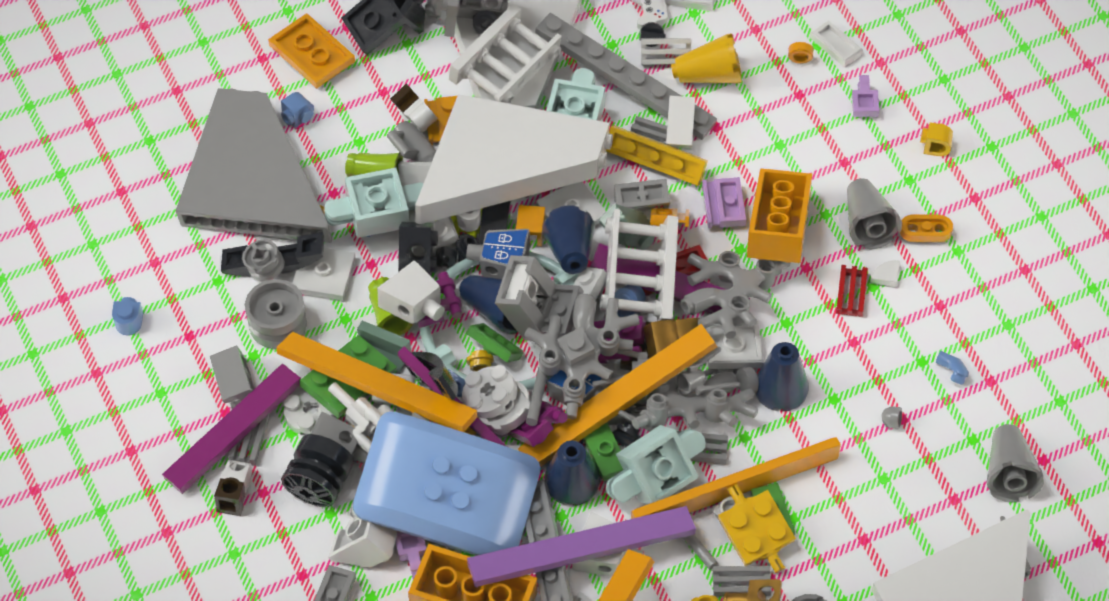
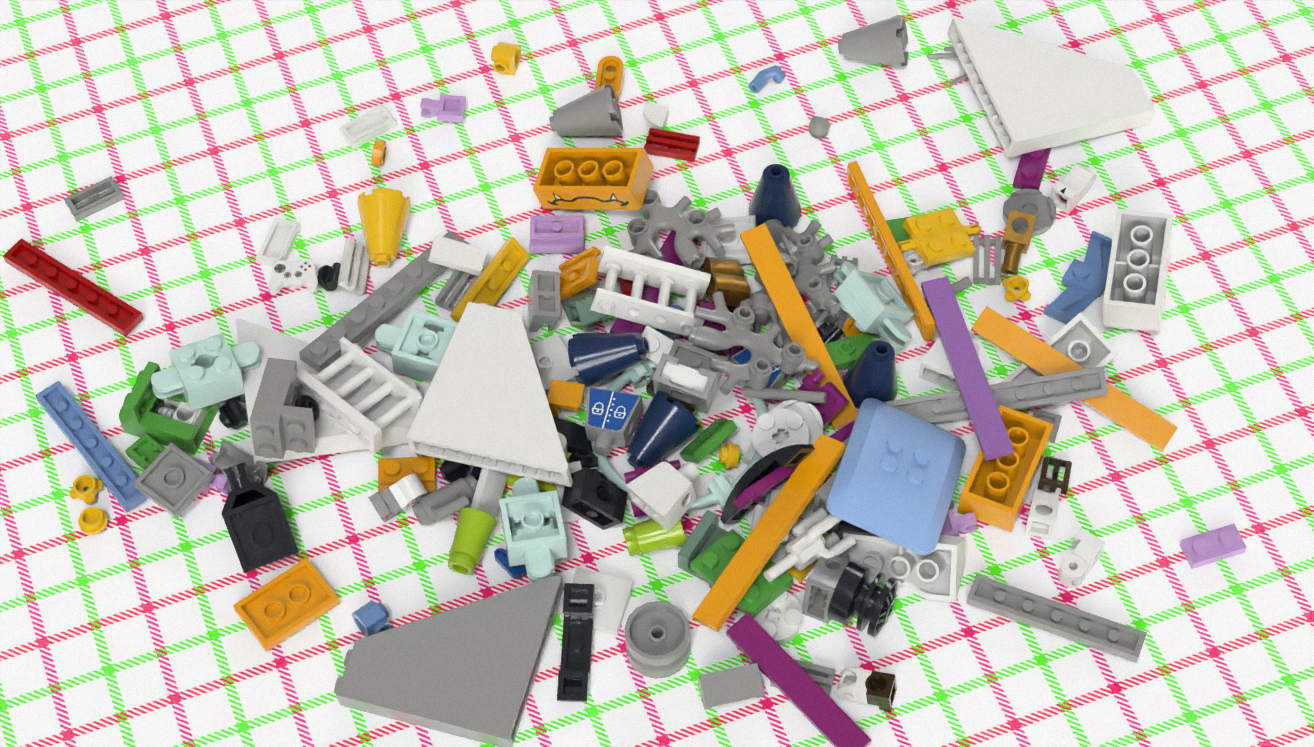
camera: 85 degrees left, 0 degrees up
light grey wheel [242,239,285,282] -> none
light grey plate [557,327,595,366] -> none

